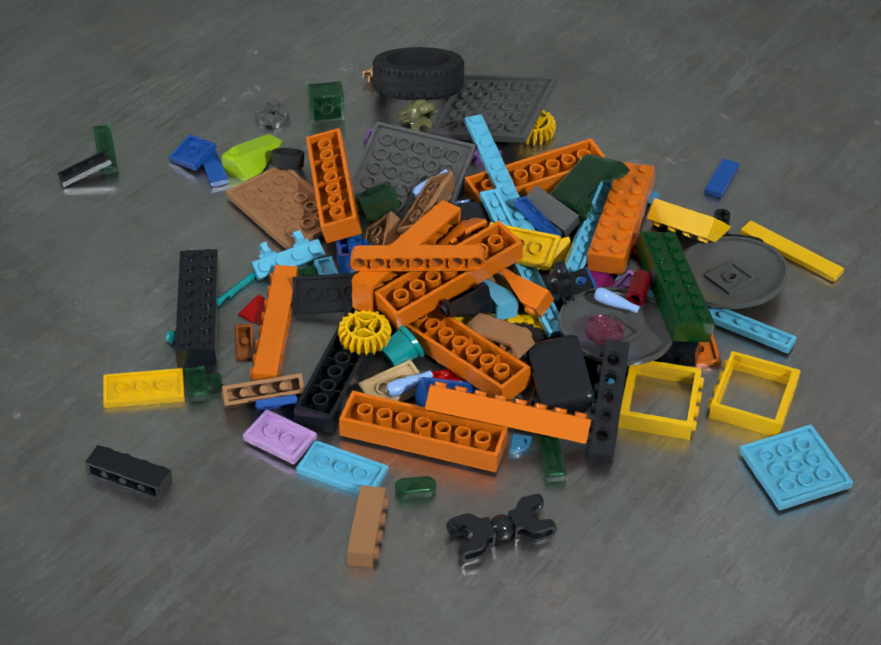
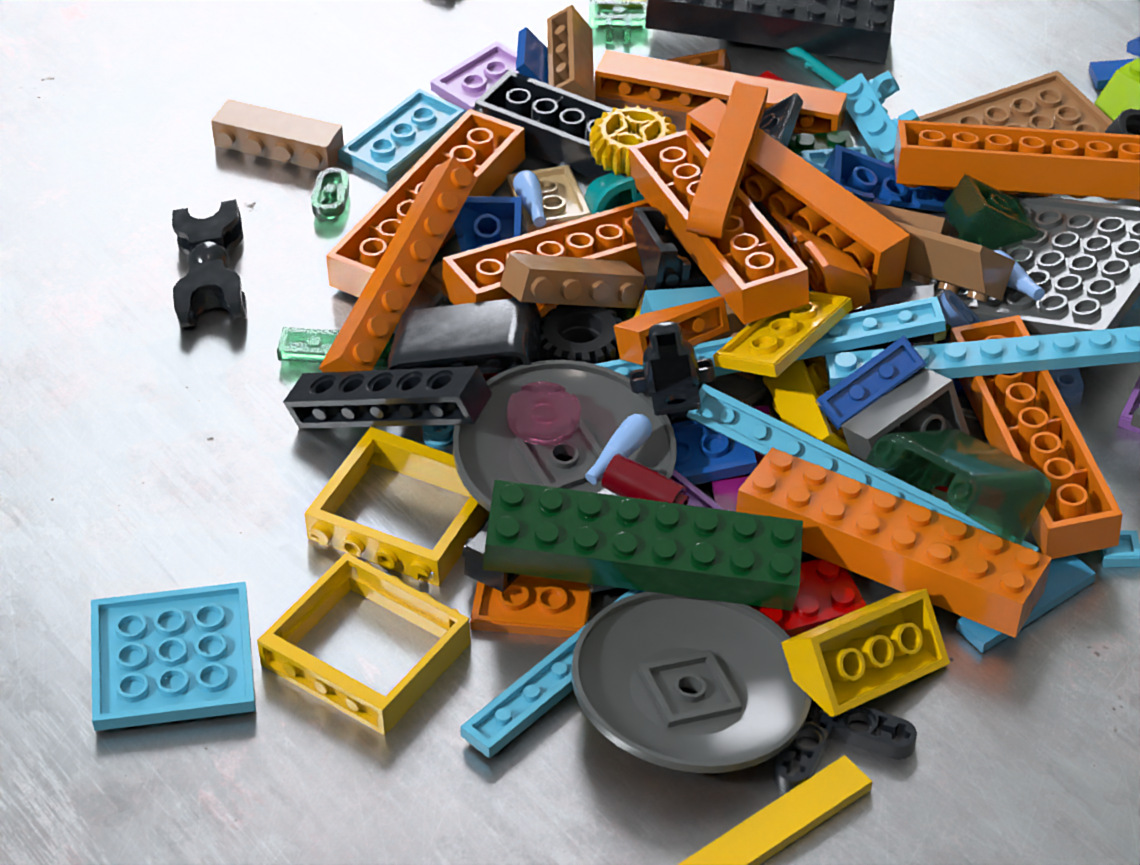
camera: 105 degrees right, 0 degrees up
blue tile [704,158,740,198] -> none

